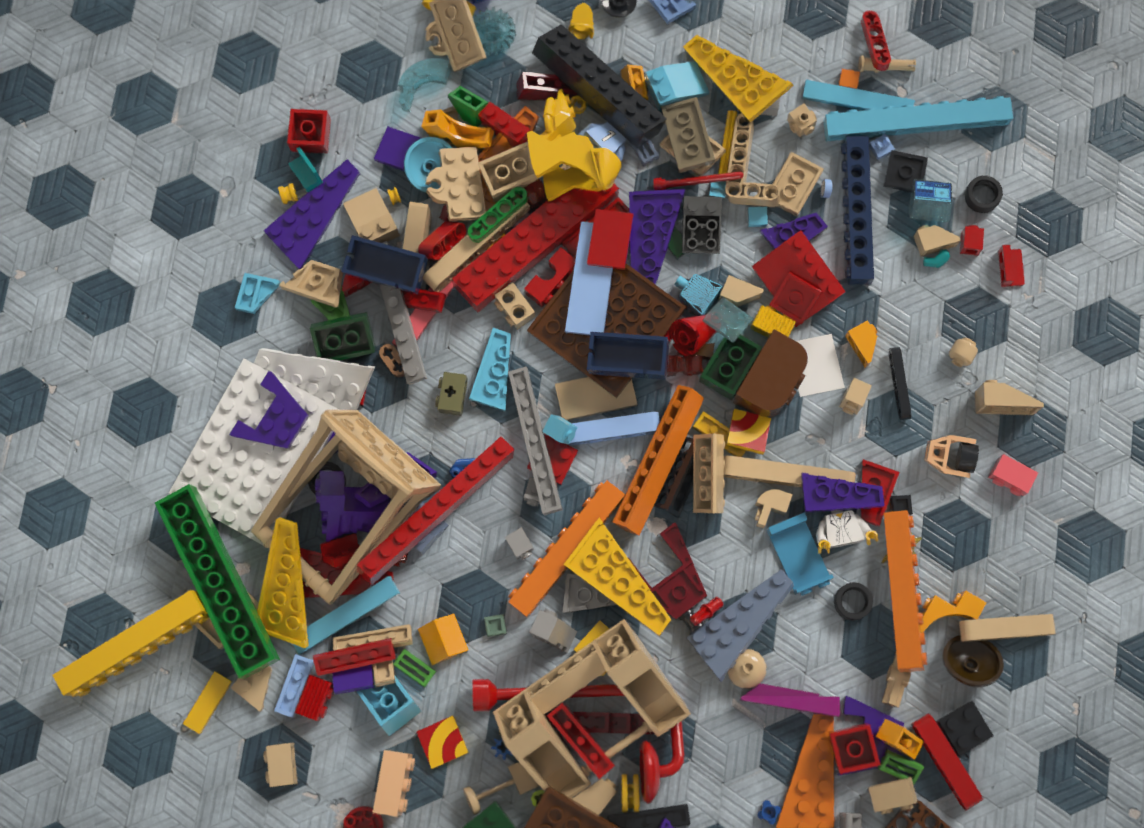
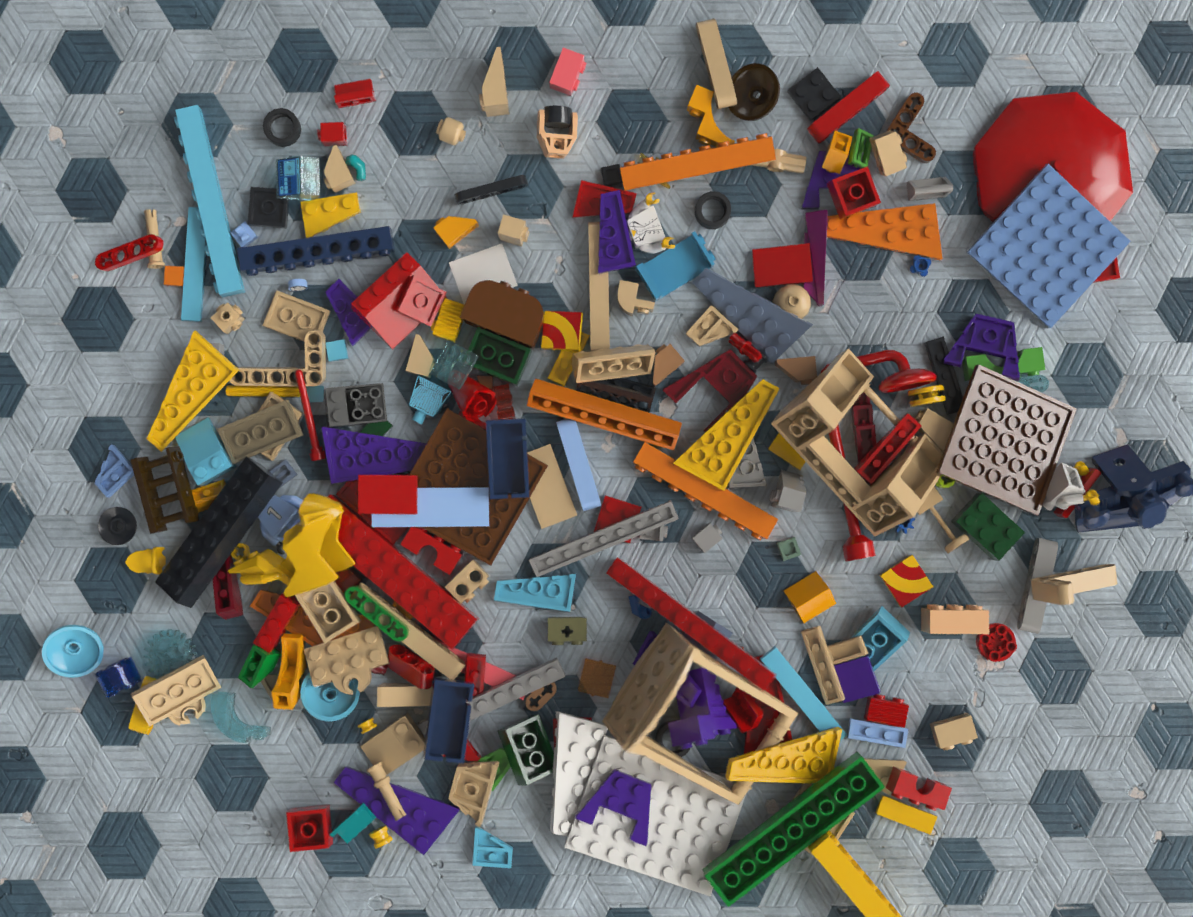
camera: 105 degrees left, 10 degrees up
red plate [313,638,396,676] -> none
dark purple tile [374,126,422,171] -> none
bright green tile [393,649,437,688] -> none
medium azure brick [543,414,578,444] -> none
none -> dark brown fence [130,446,199,534]
none -> yellow wing [300,192,361,238]
none -> tan pin [366,761,407,821]
none -> clear orange piece [578,658,616,698]
none -> medium nougat slope [652,344,685,387]
none -> tan wing [686,305,739,347]
none -> red tile [752,243,813,288]
none -> medium nougat slope [774,356,817,385]
none -> red arch [886,766,952,811]

